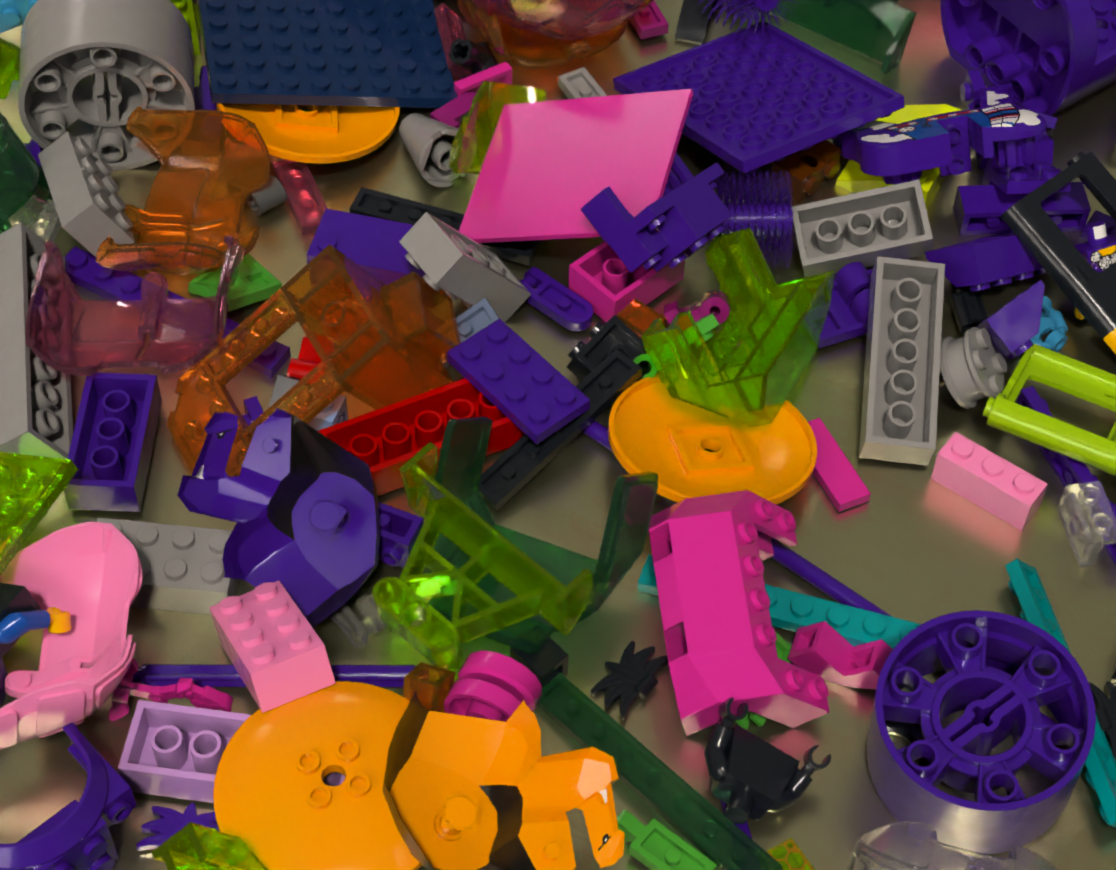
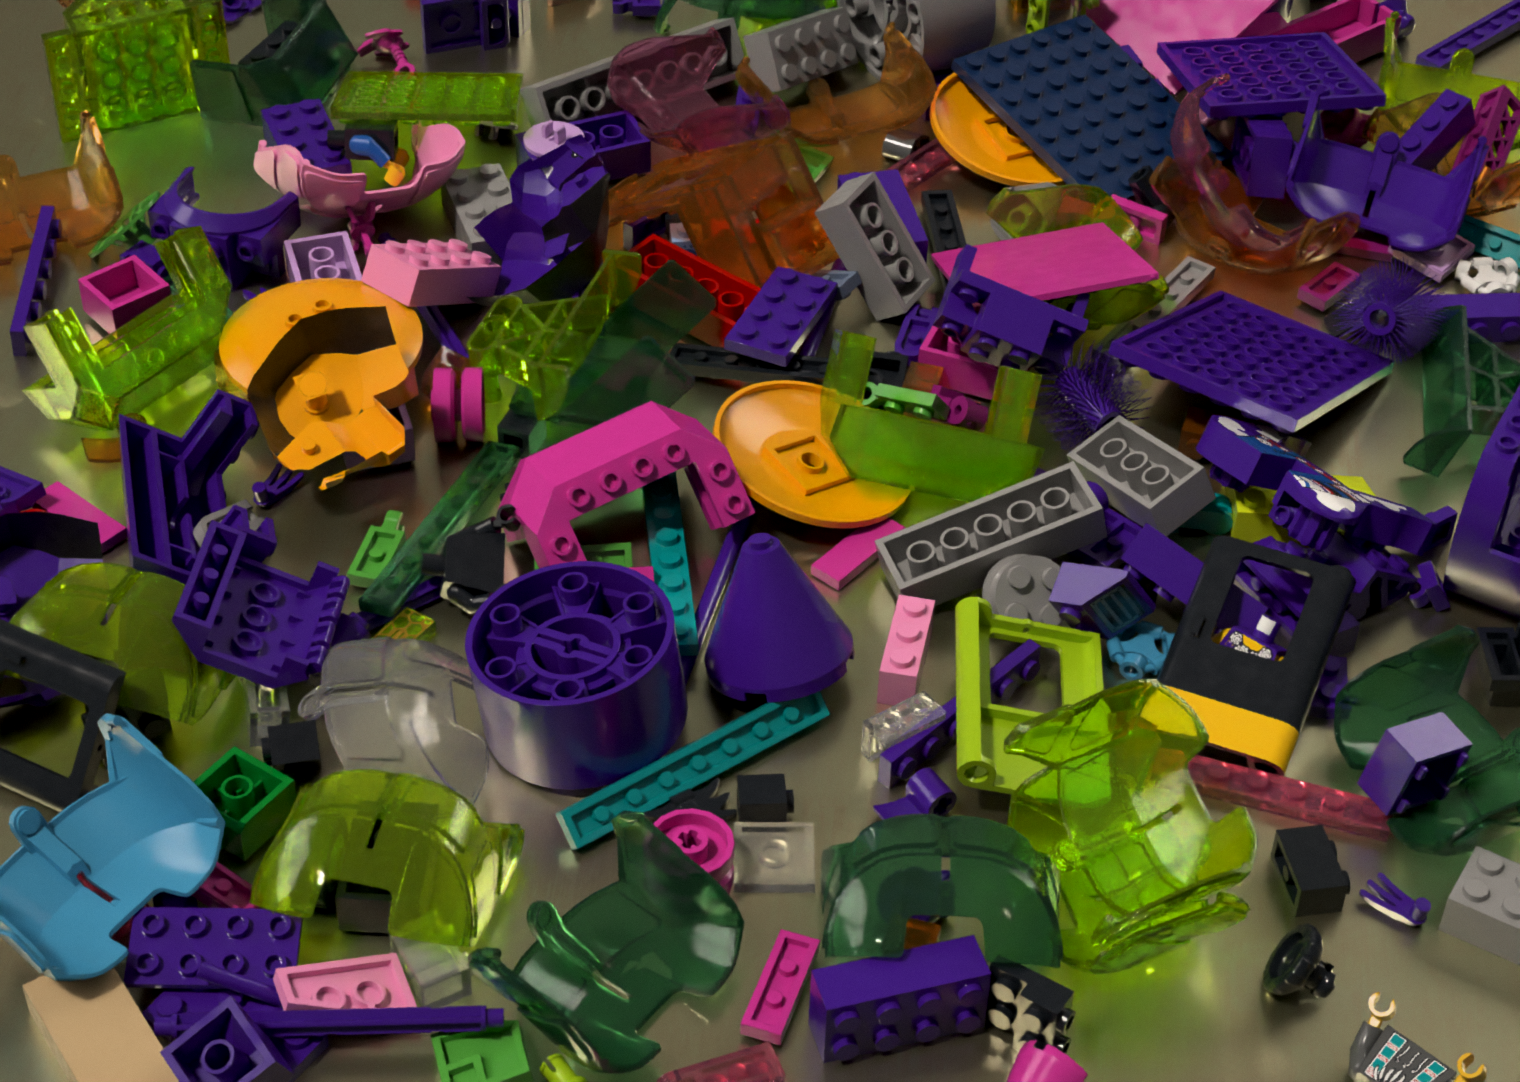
camera: 65 degrees right, 10 degrees down
none -> lavender piece [523,120,585,157]
none -> dark purple cone [704,533,855,703]

